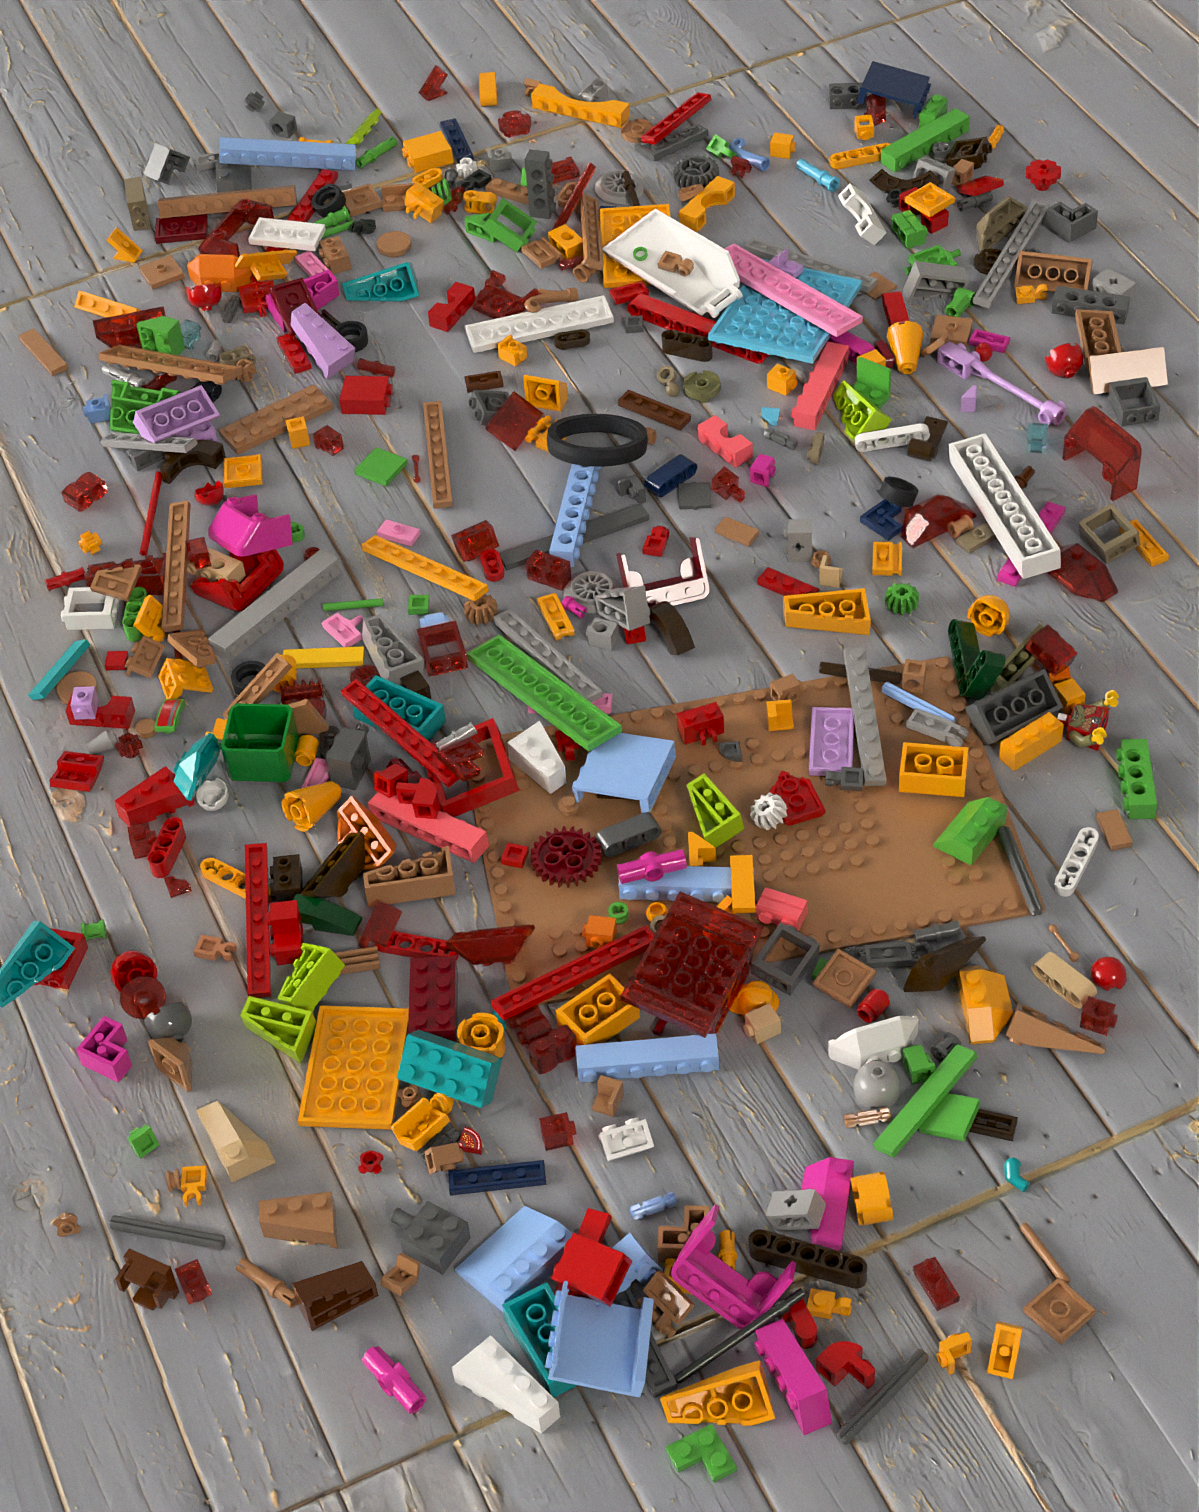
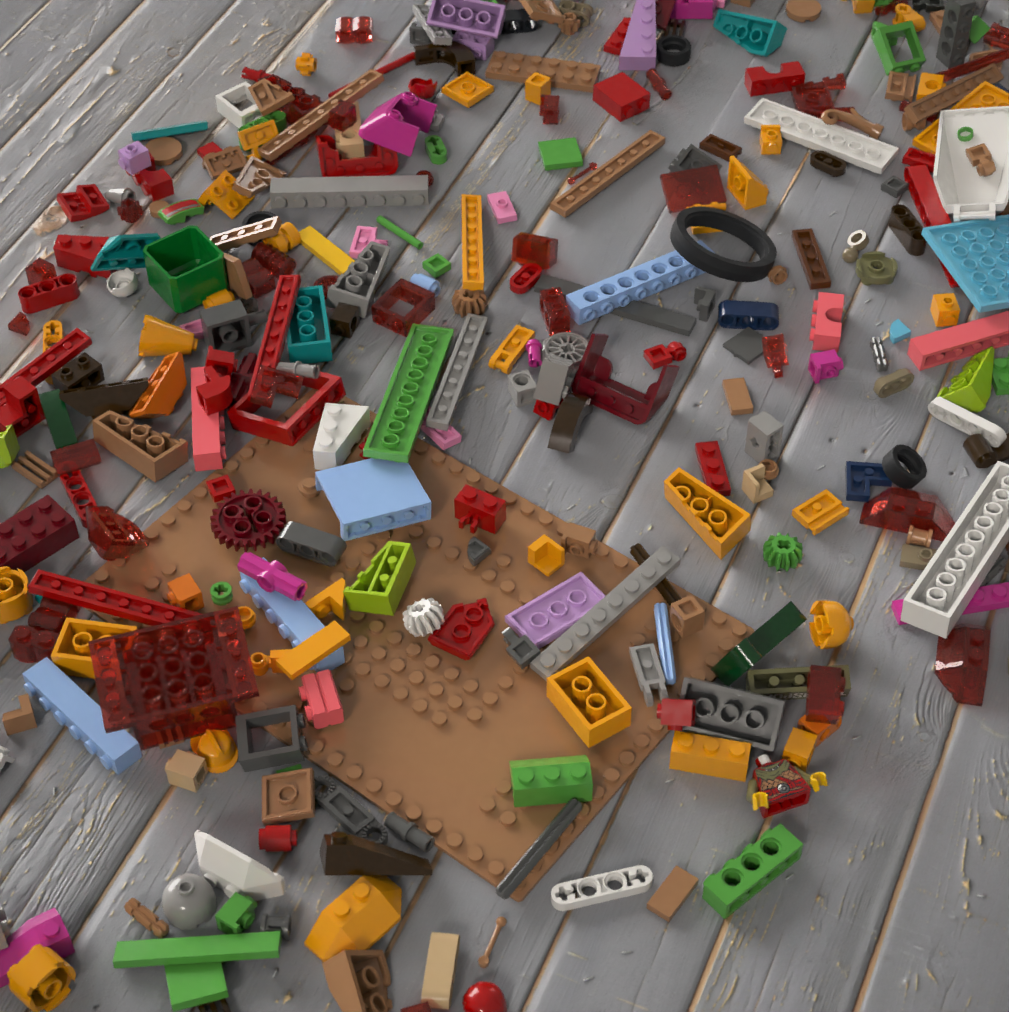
camera: 45 degrees right, 0 degrees up
none -> red brick [657,698,696,731]

